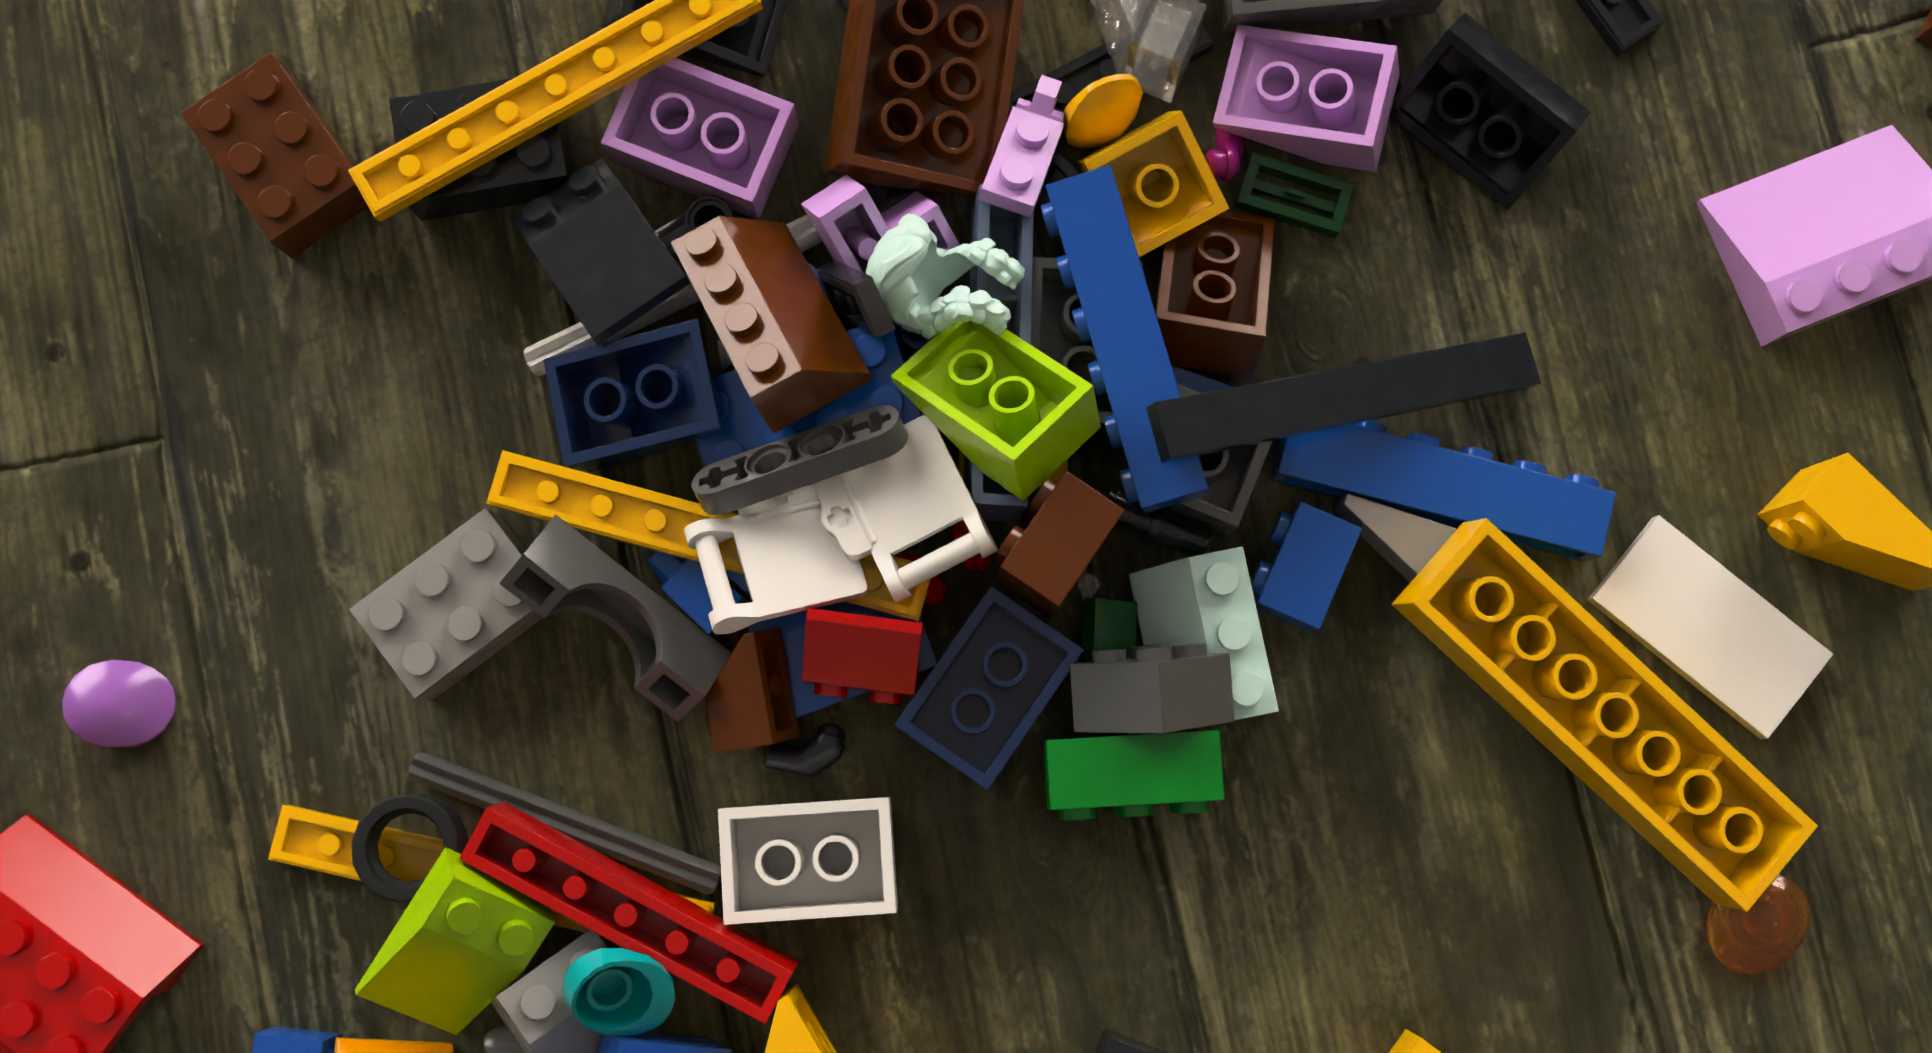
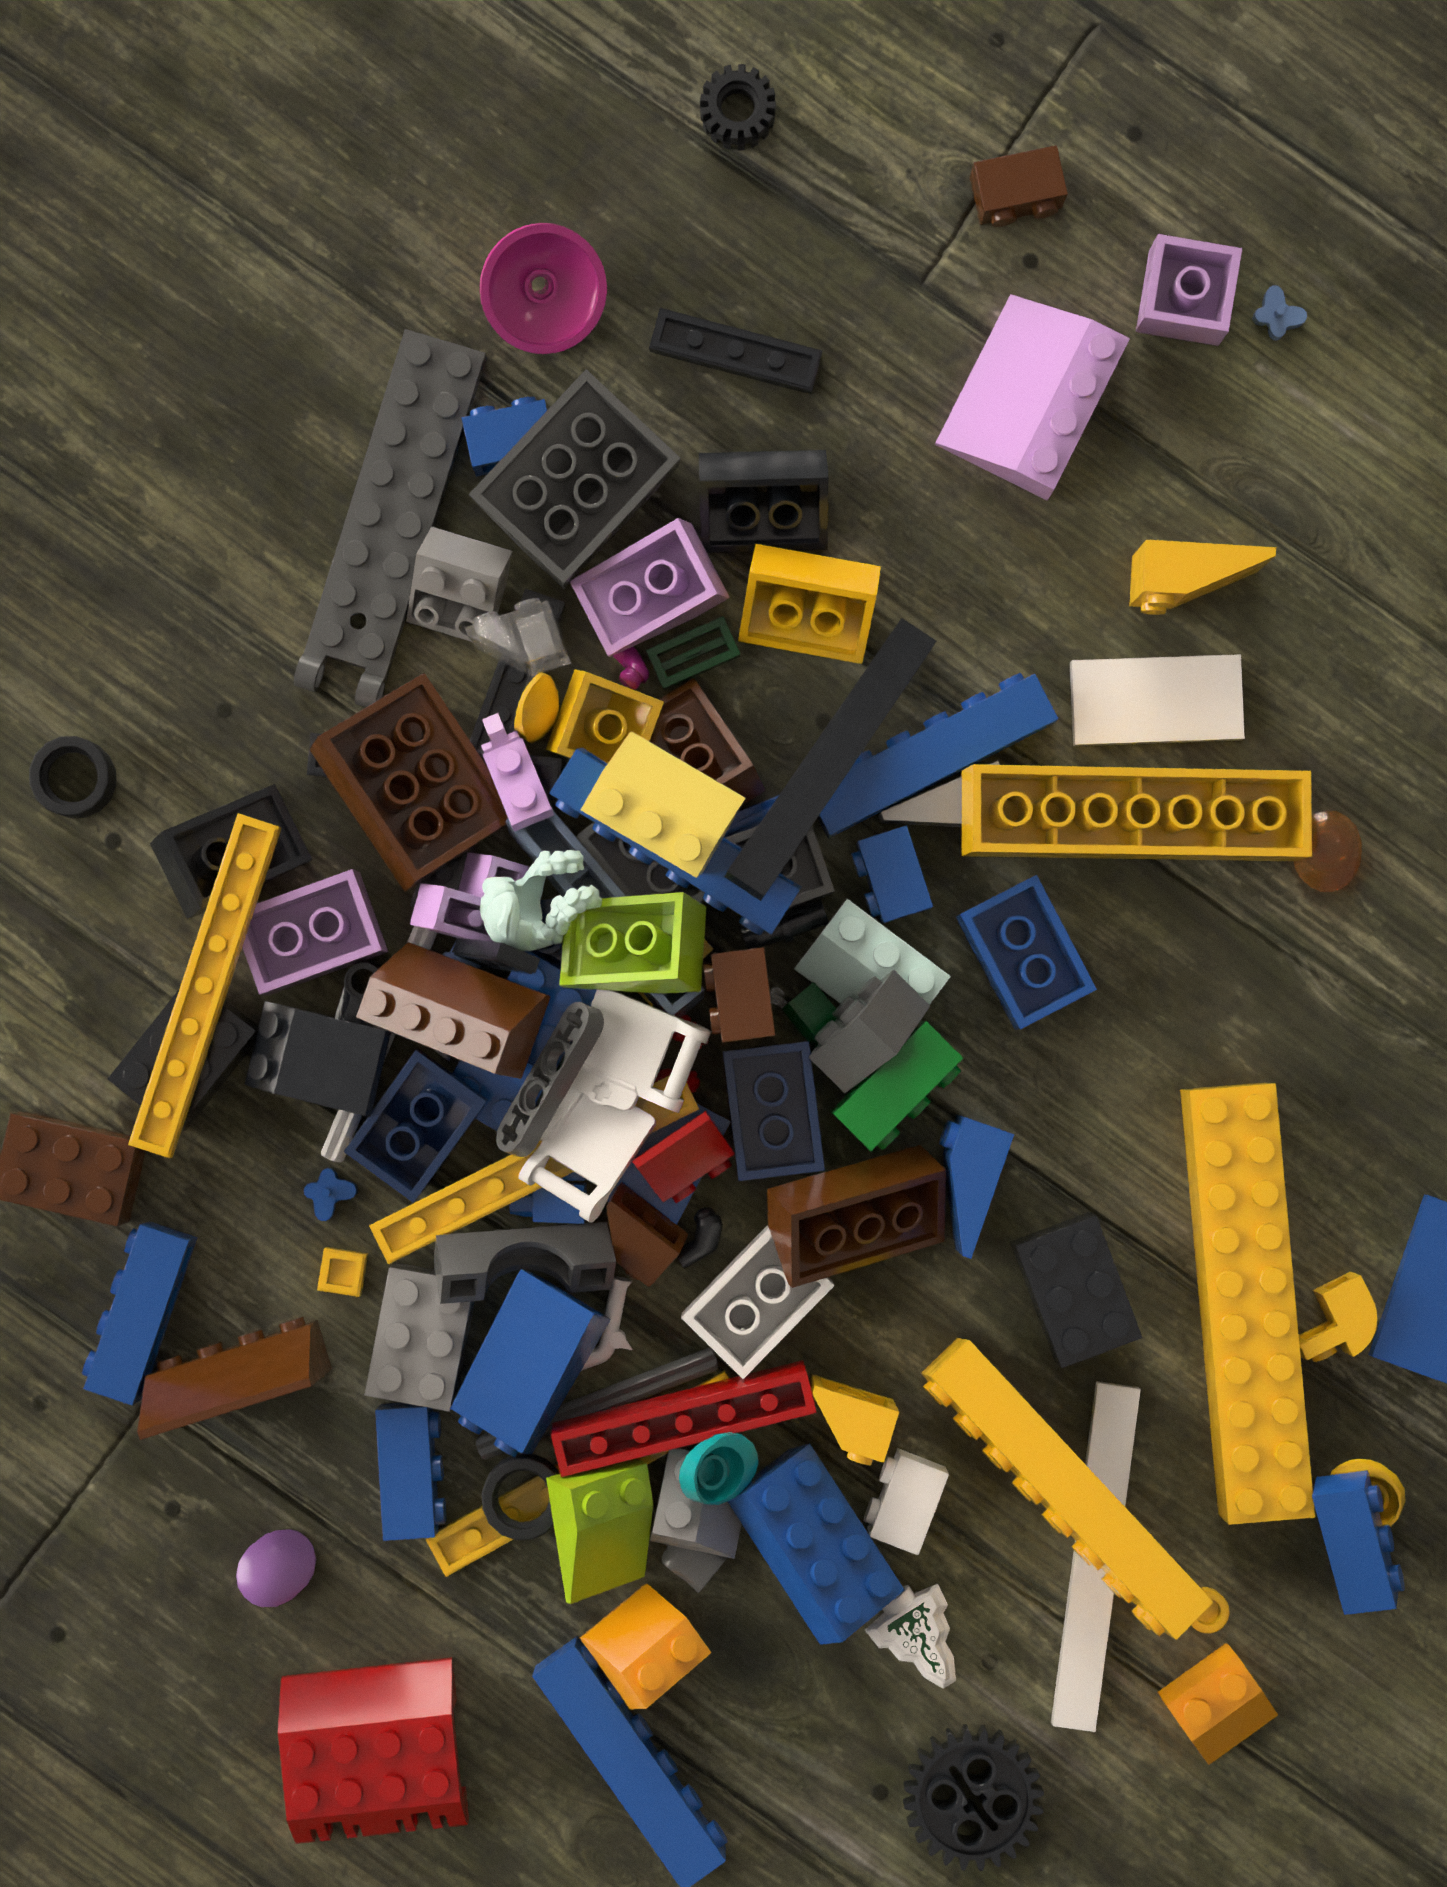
camera: 40 degrees left, 5 degrees up
none -> blue brick [82,1221,198,1406]
none -> reddish brown slope [137,1316,332,1440]
none -> blue piece [304,1168,358,1221]
none -> yellow tile [317,1247,368,1297]
none -> blue brick [375,1403,446,1541]
none -> blue slope [450,1269,611,1457]
none -> light yellow slope [581,731,746,878]
none -> white piece [581,1276,633,1371]
none -> yellow slope [738,544,881,664]
none -> reddish brown slope [767,1145,946,1288]
none -> blue slope [939,1114,1014,1259]
none -> blue brick [956,875,1097,1030]

